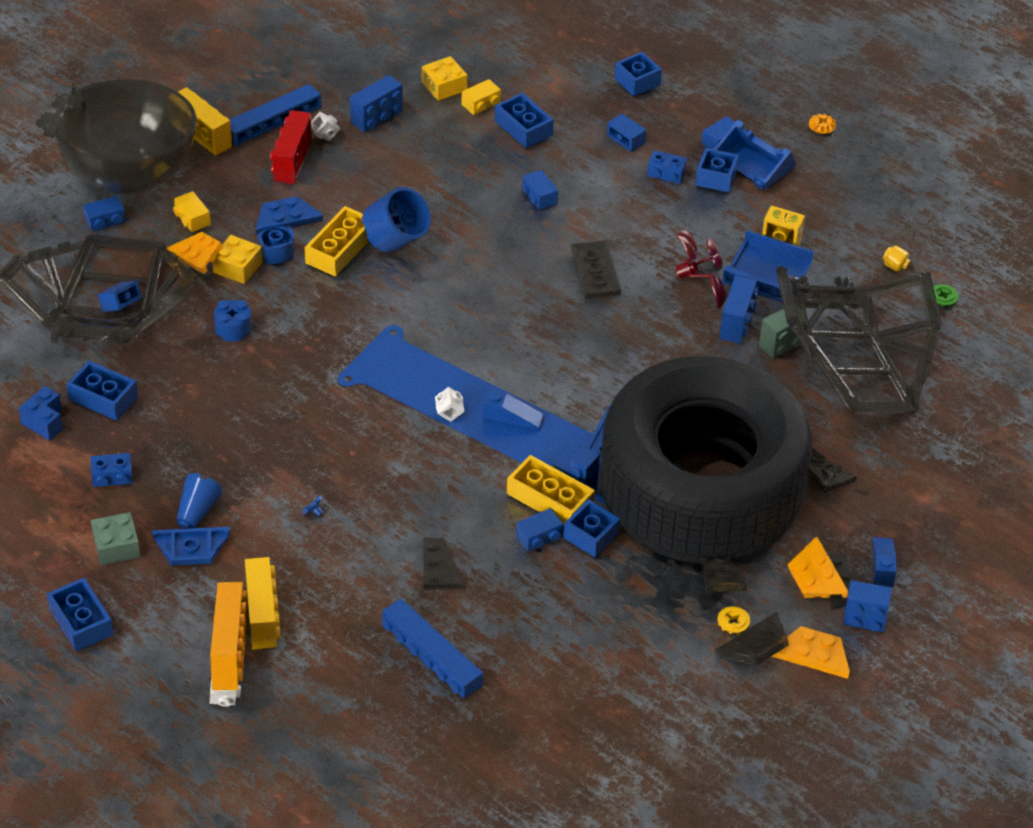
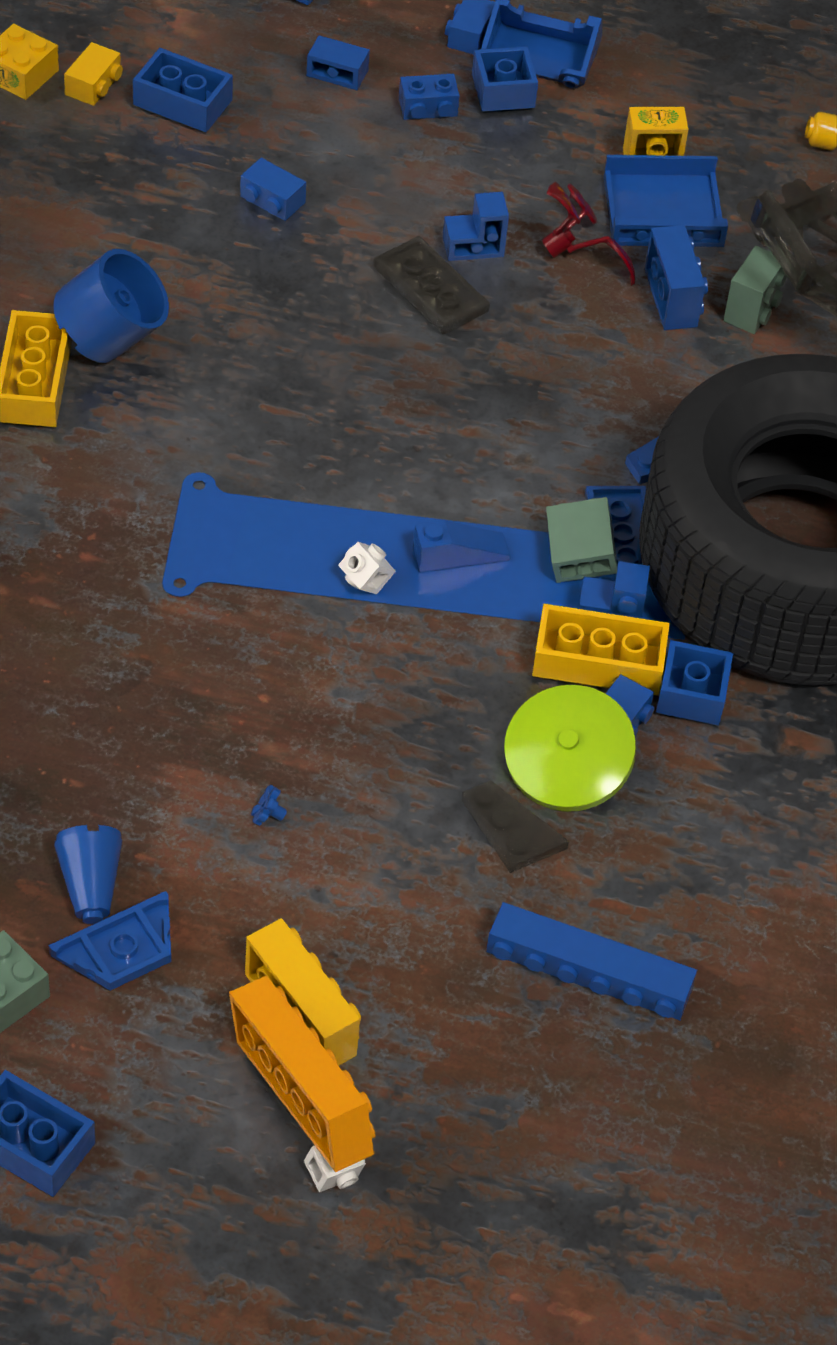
camera: 30 degrees left, 5 degrees up
none -> blue brick [443,192,509,261]
none -> lime dish [504,685,636,812]
none -> sand green brick [546,497,617,583]

